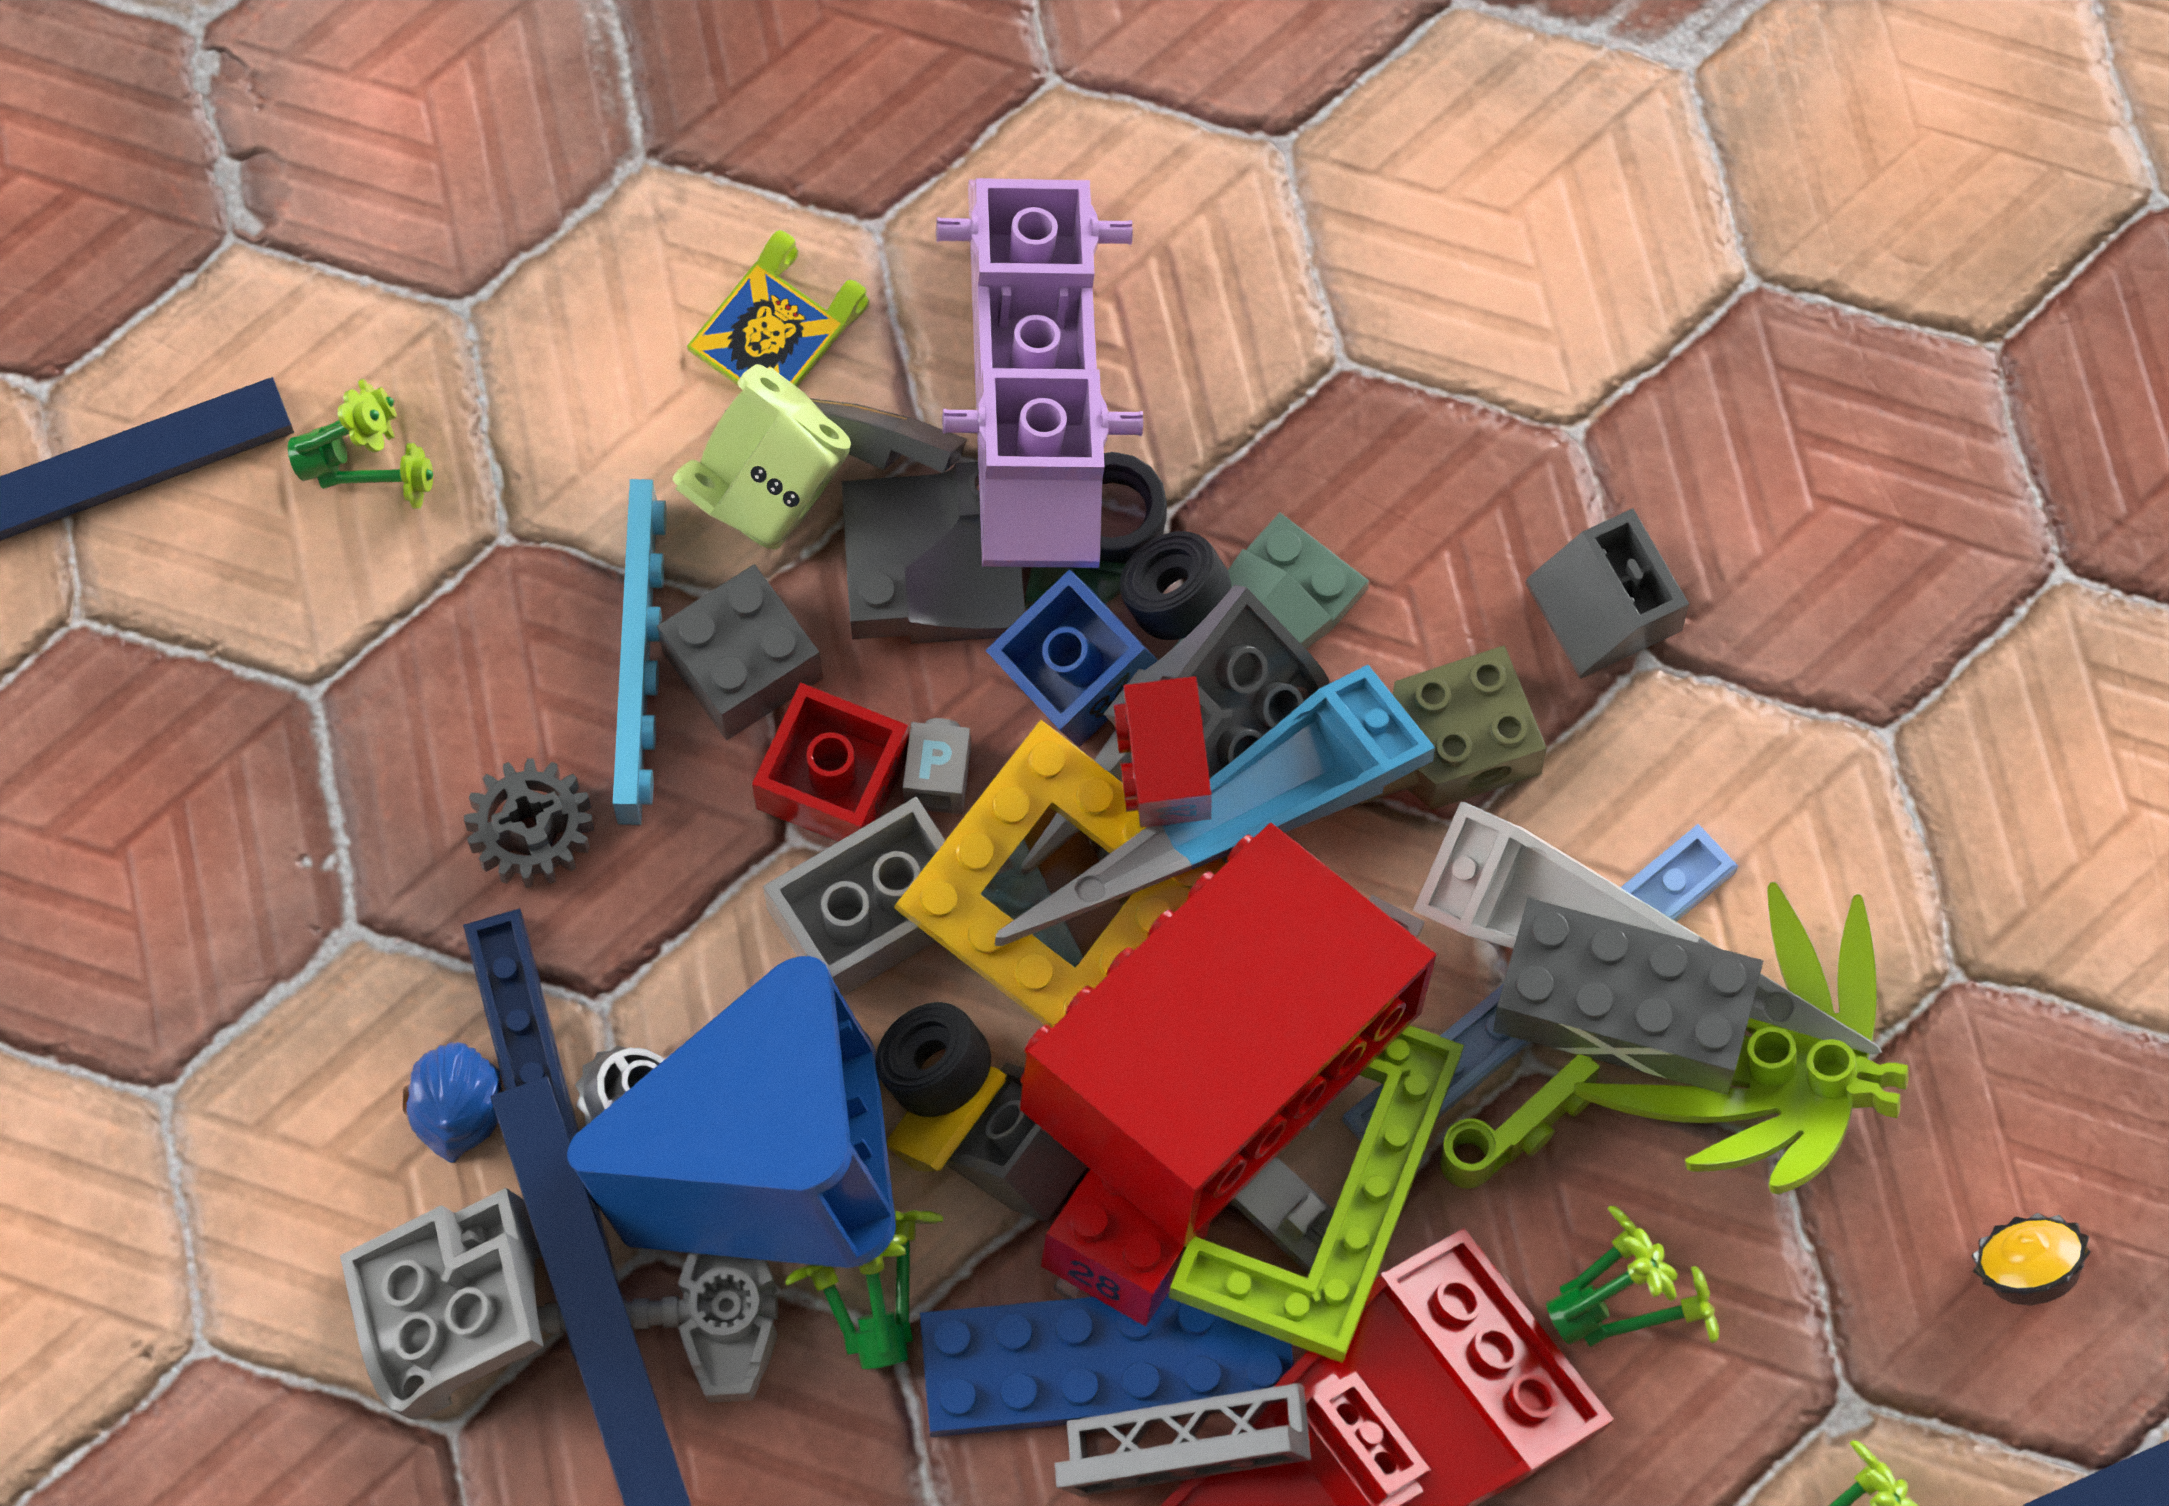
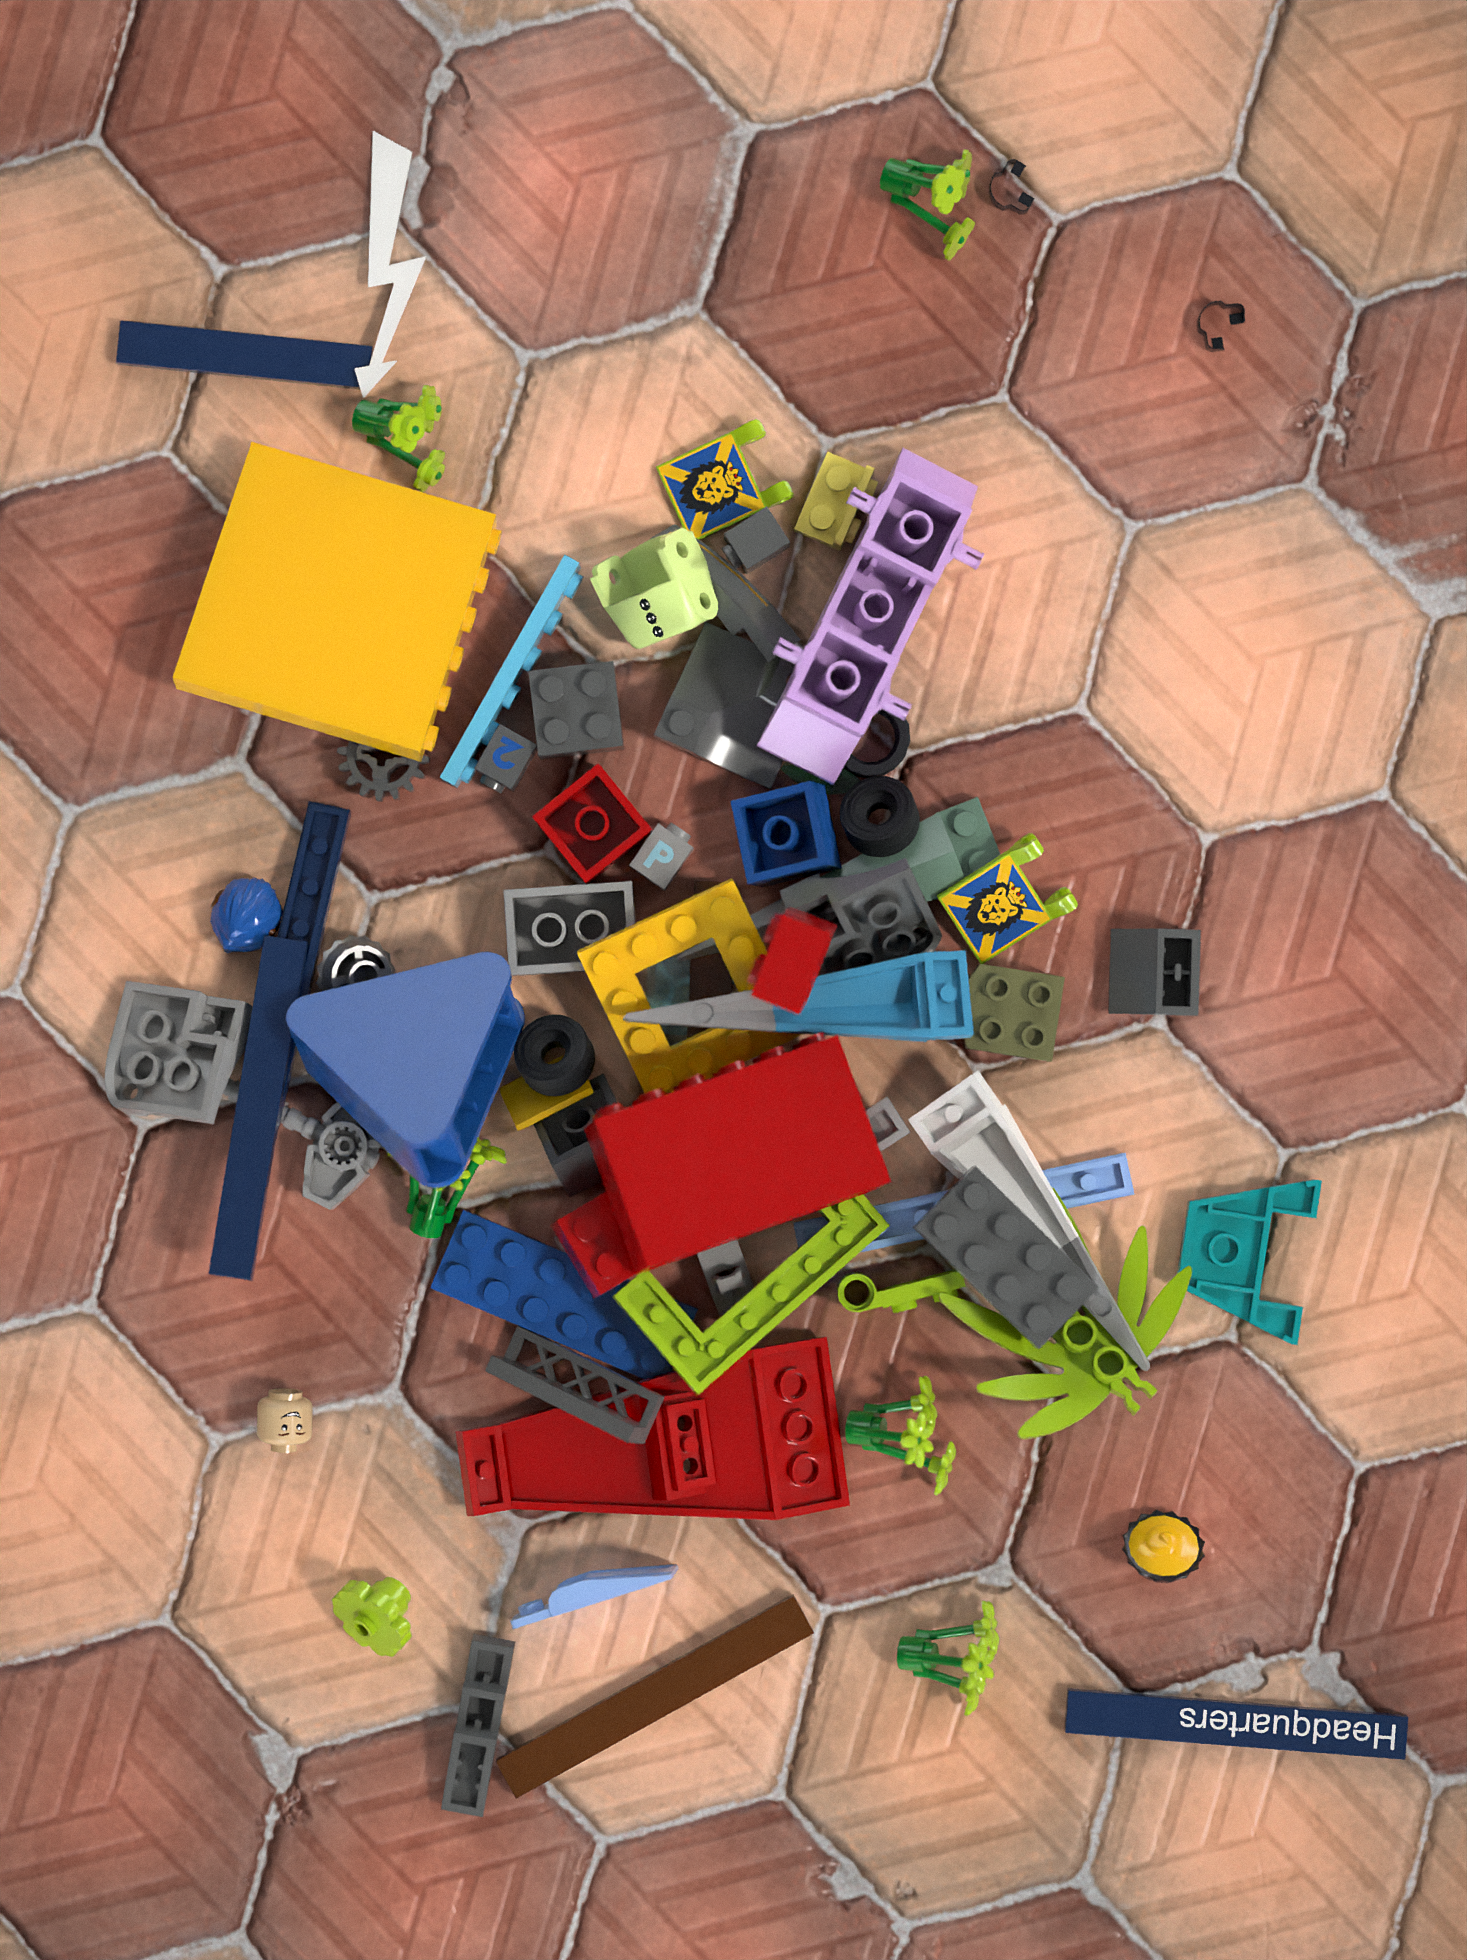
camera: 30 degrees right, 20 degrees up
none -> yellow brick [172,442,502,762]
none -> white sticker [354,131,426,398]
none -> dark grey brick [475,724,537,794]
none -> dark grey brick [722,506,790,574]
none -> light yellow bracket [794,451,878,551]
none -> flag [937,833,1078,964]
none -> teal wing [1177,1179,1322,1345]

